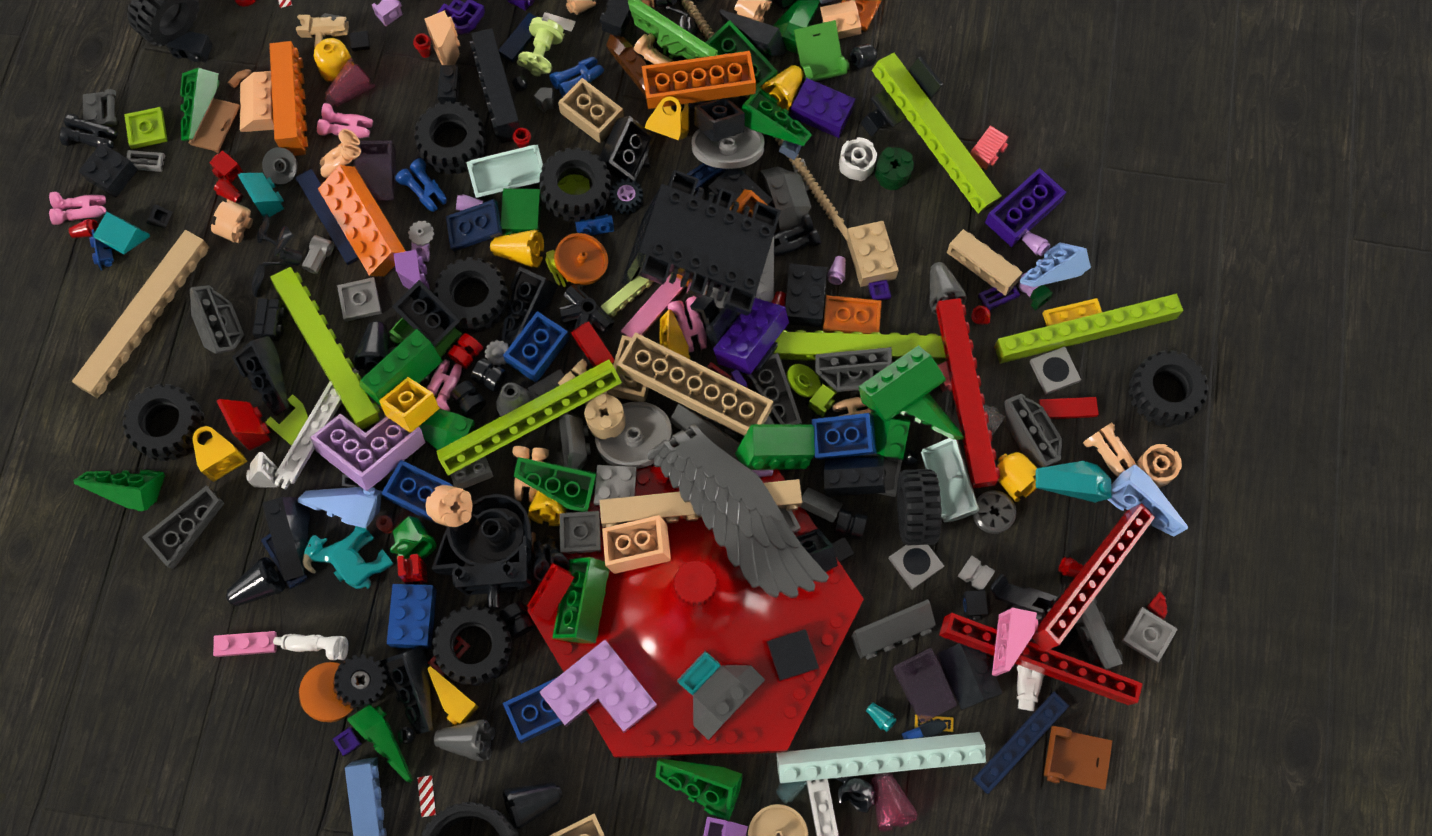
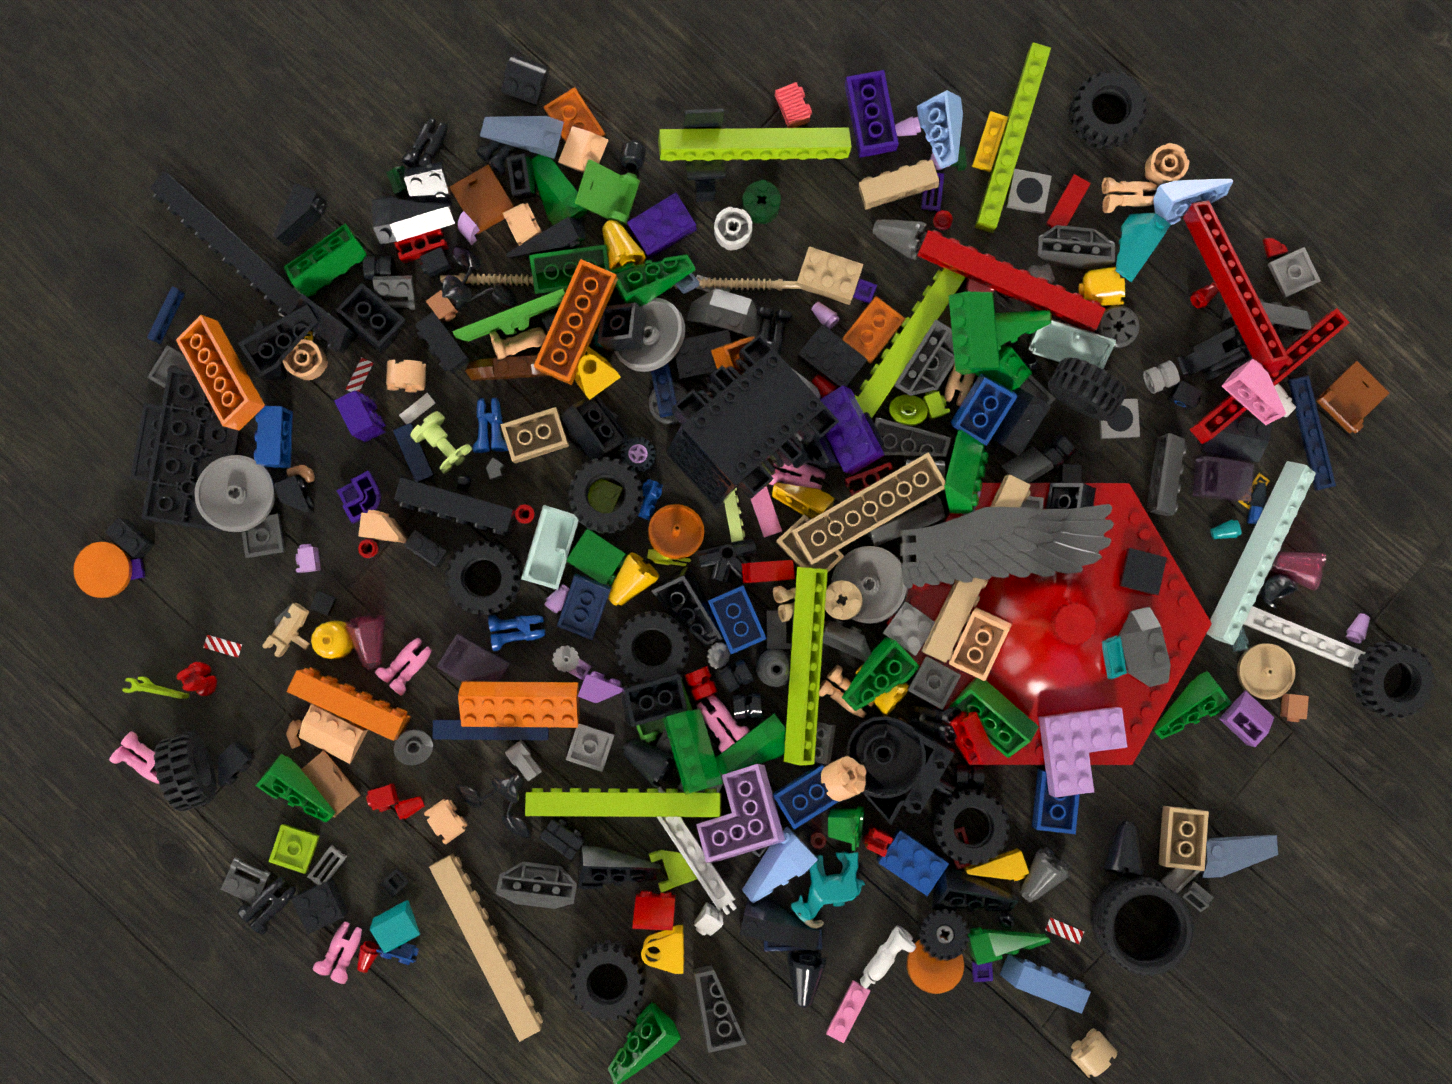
camera: 60 degrees left, 15 degrees up
teal slope [238,173,284,218] -> none
light nougat piece [320,129,361,178] -> none
yellow brick [379,377,440,433] -> none
dark purple tile [731,370,747,388] -> none

